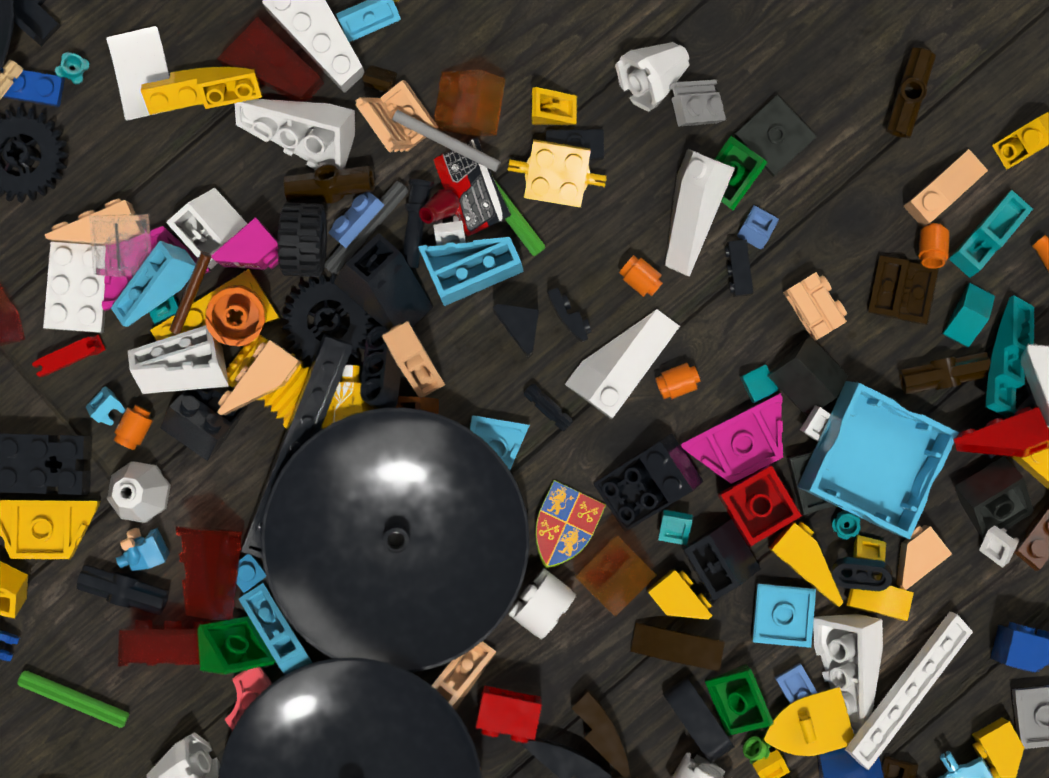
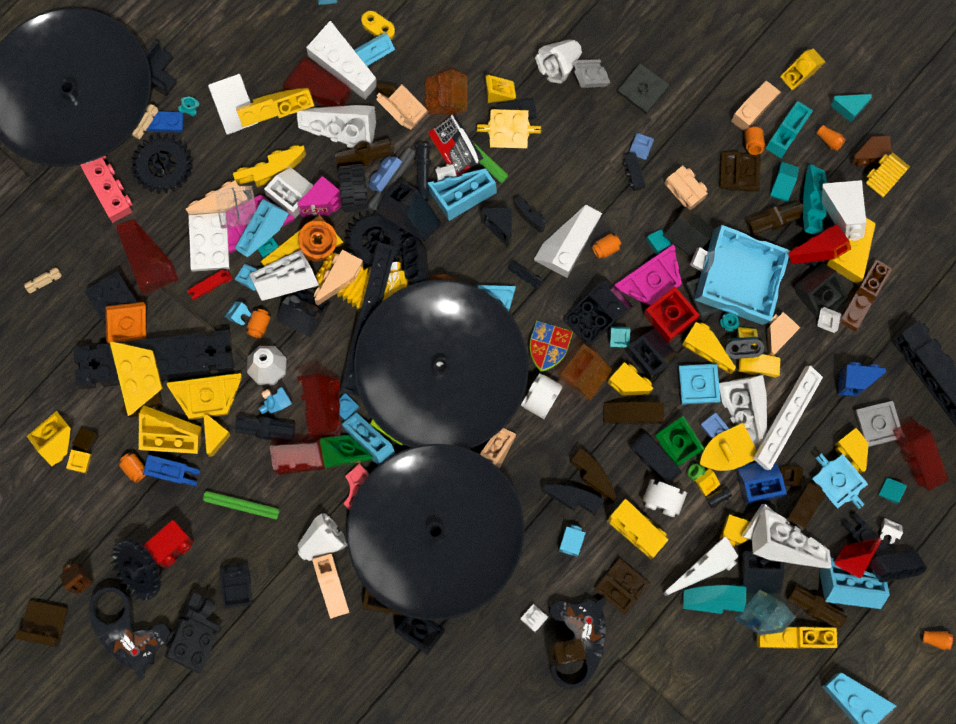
camera: 15 degrees left, 10 degrees down
reddish brown bar [169,251,211,334] -> none
light nougat slope [382,321,445,397] -> none
light grey bar [392,110,501,172] -> none
dark red cone [419,189,459,224] -> none
red brick [476,685,542,743] -> none
orange brick [619,255,663,297] -> none
white wedge [665,149,735,277] -> none
green slope [714,136,768,210] -> none
dark brown piece [886,47,936,139] -> none
none -> yellow slope [204,415,231,457]
none -> yellow slope [233,145,306,187]
none -> medium azure slope [235,264,258,291]

